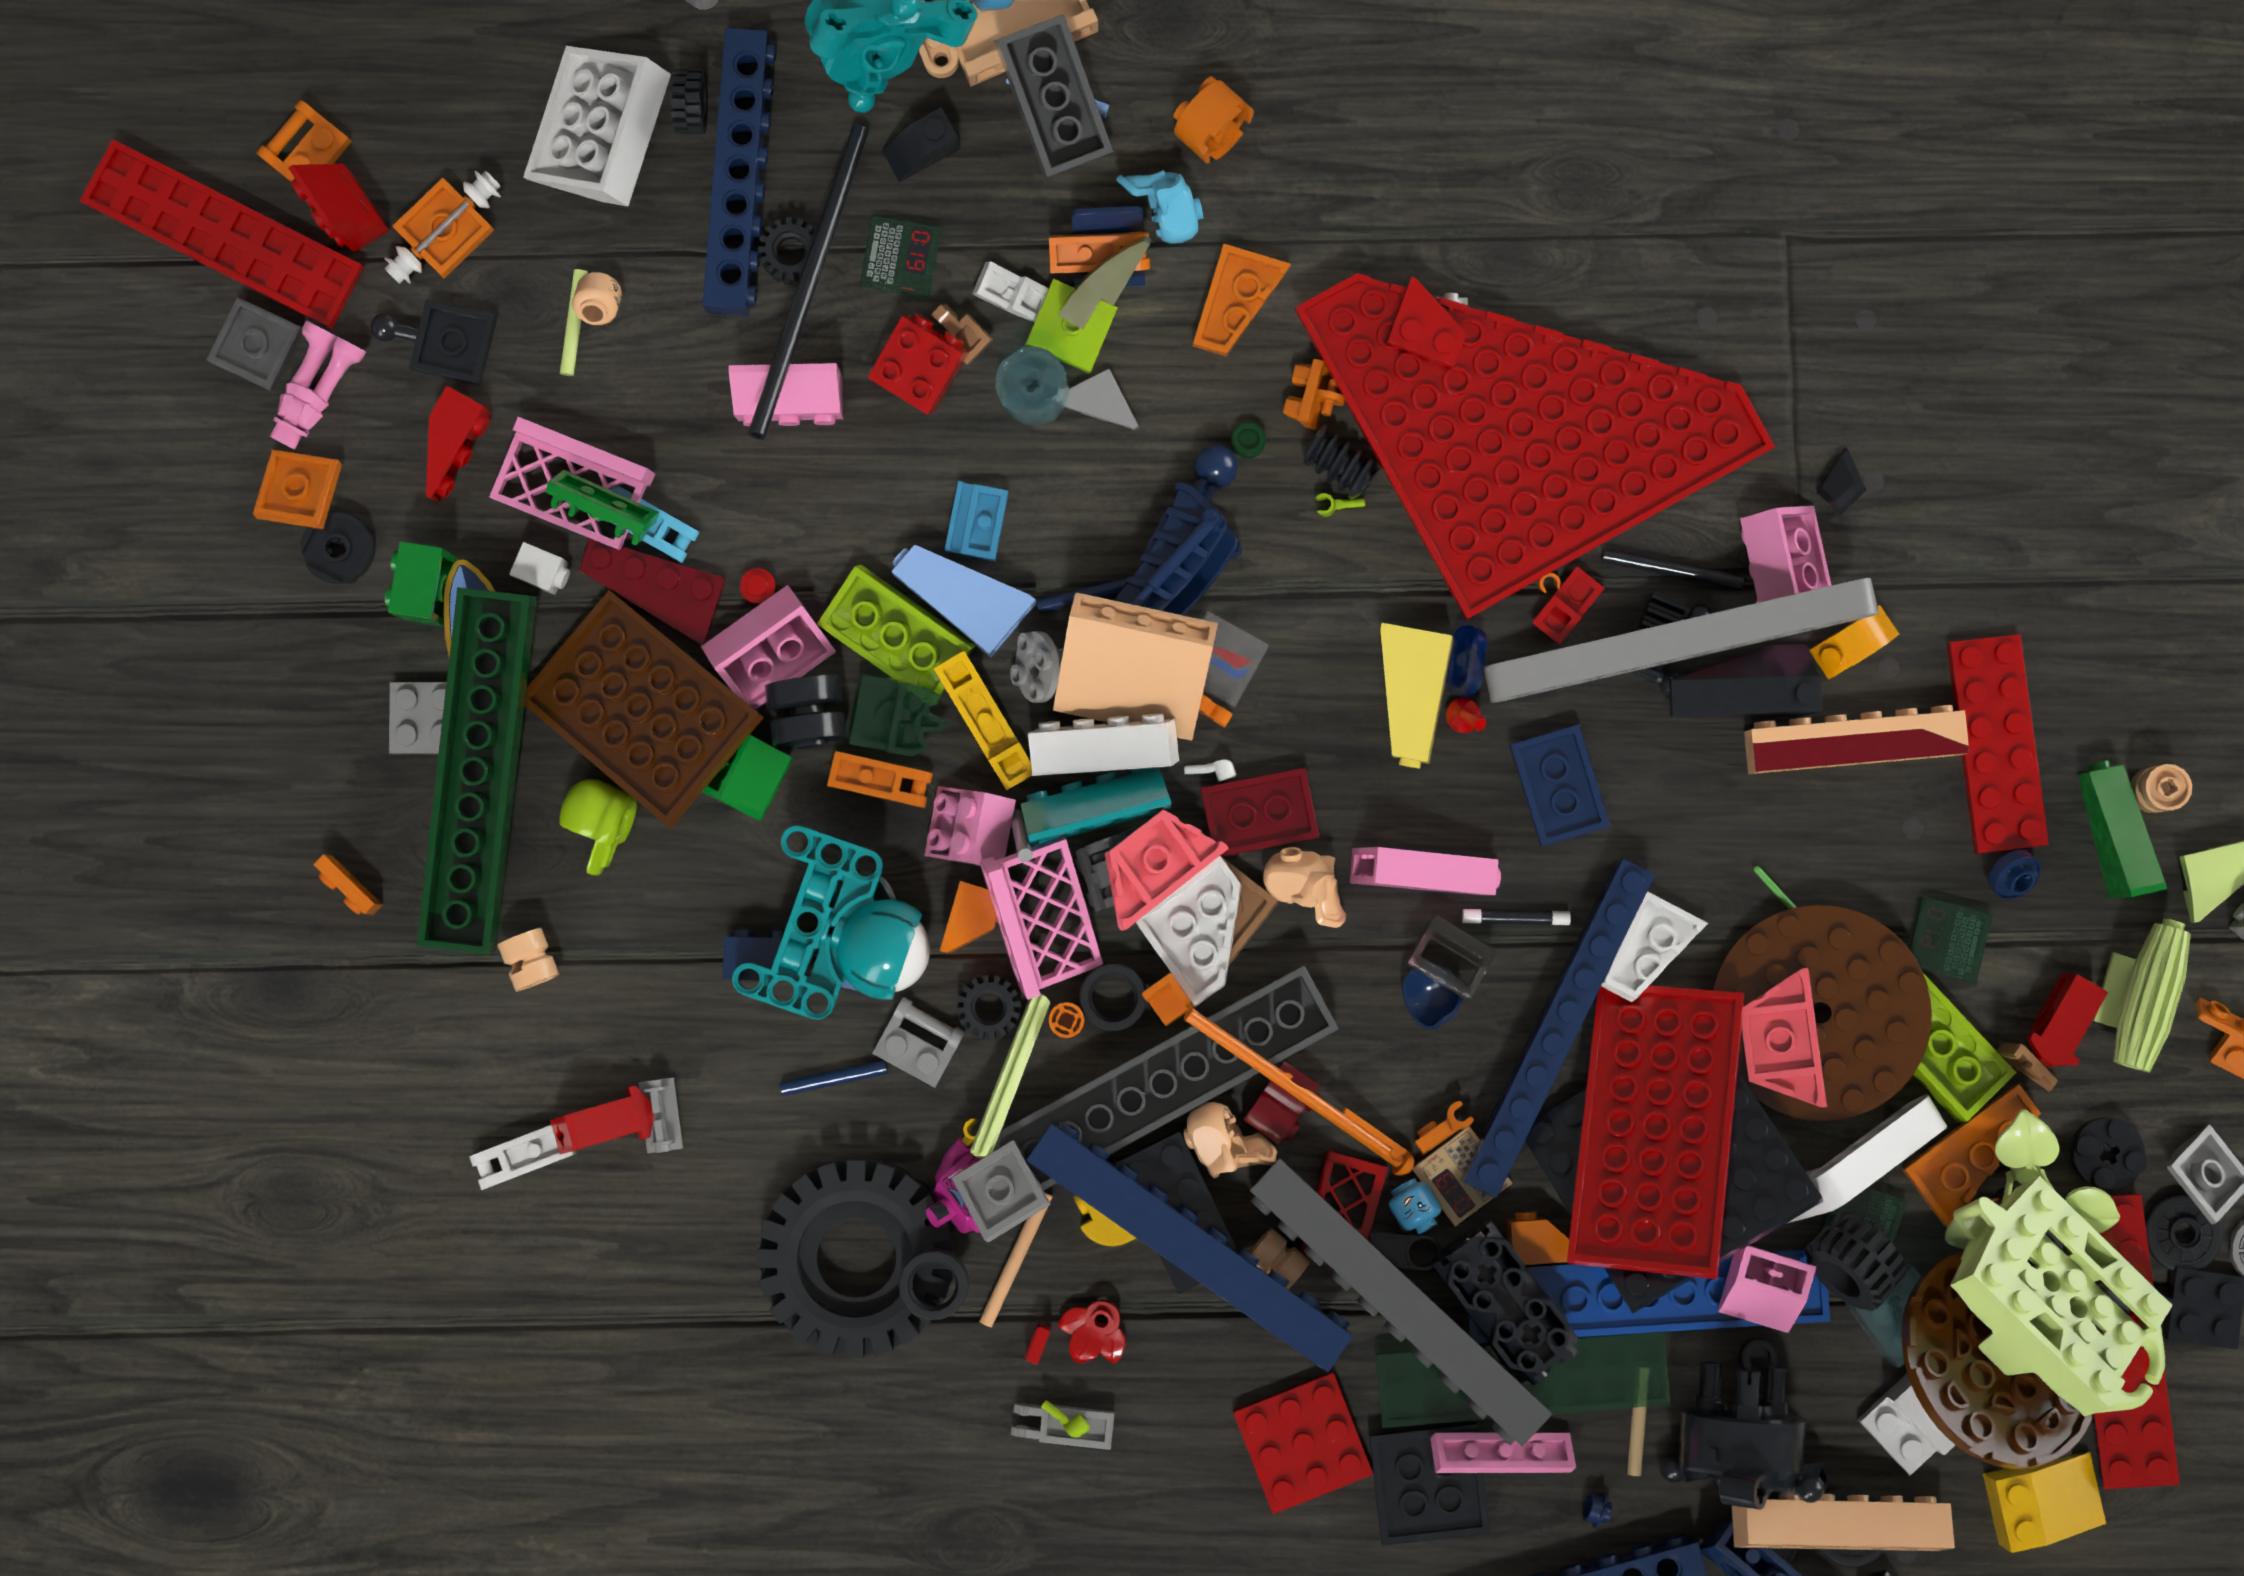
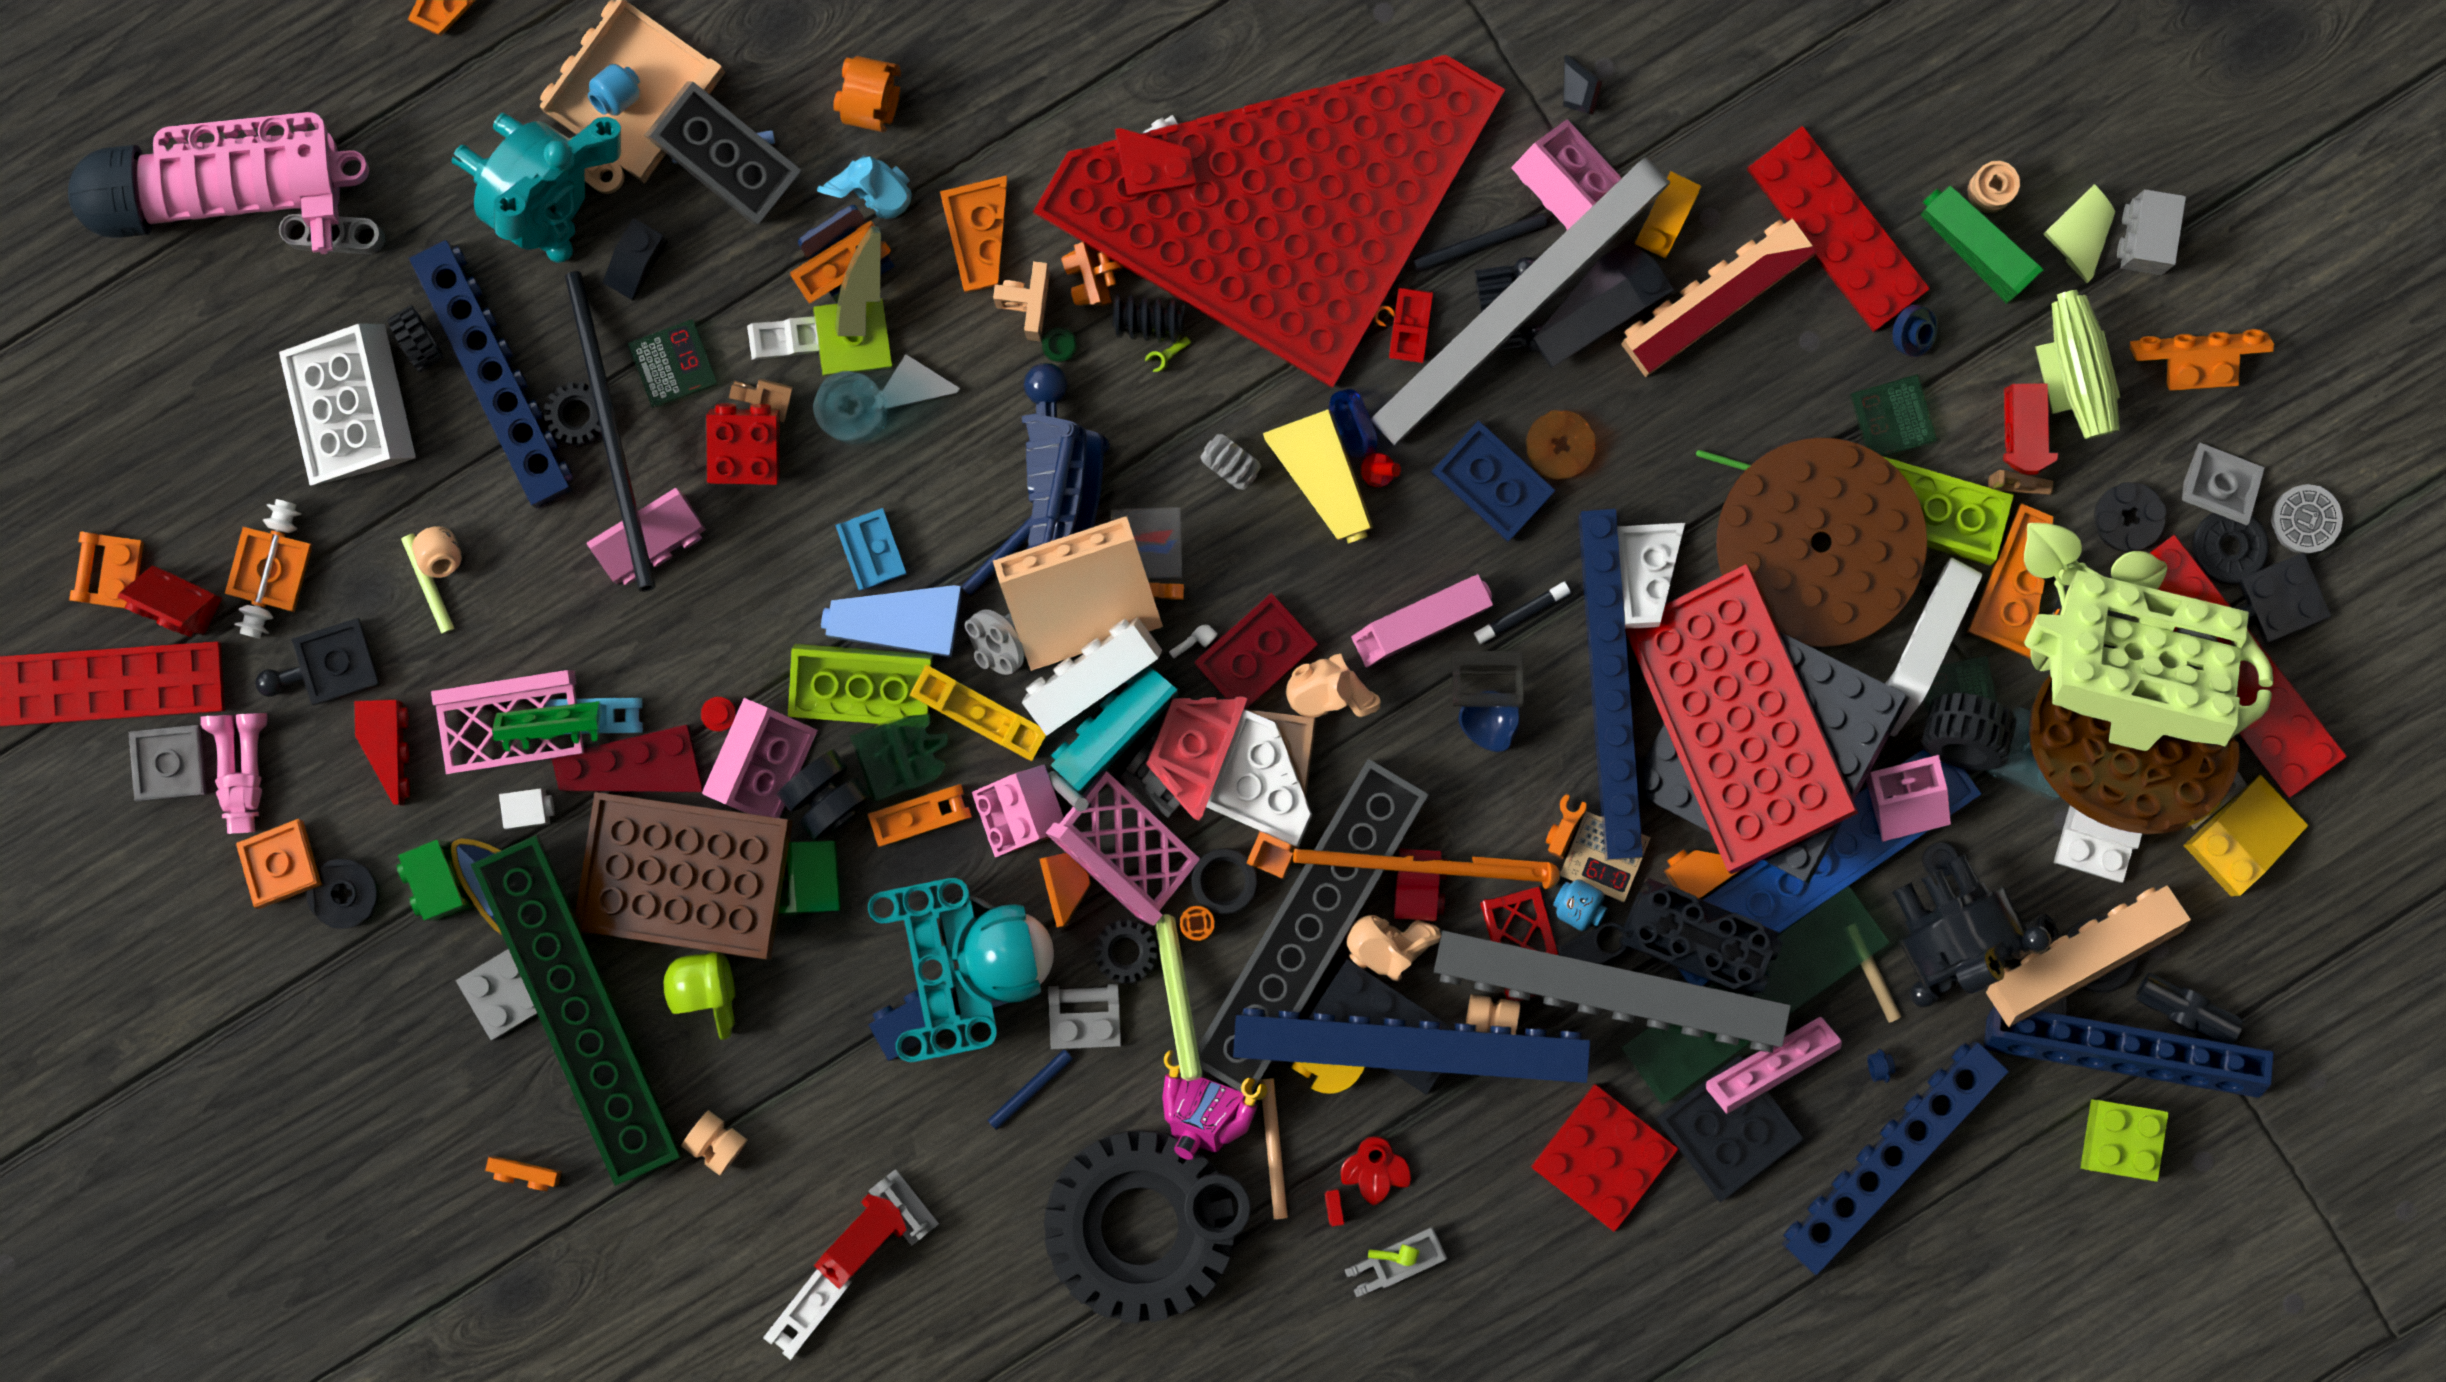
camera: 30 degrees left, 0 degrees up
light grey plate [952,1140,1051,1242] -> none
coral wing [1742,968,1827,1108] -> none
none -> light nougat bracket [993,261,1050,342]
none -> light grey gear [1200,434,1261,490]
none -> clear orange plate [1526,410,1595,480]

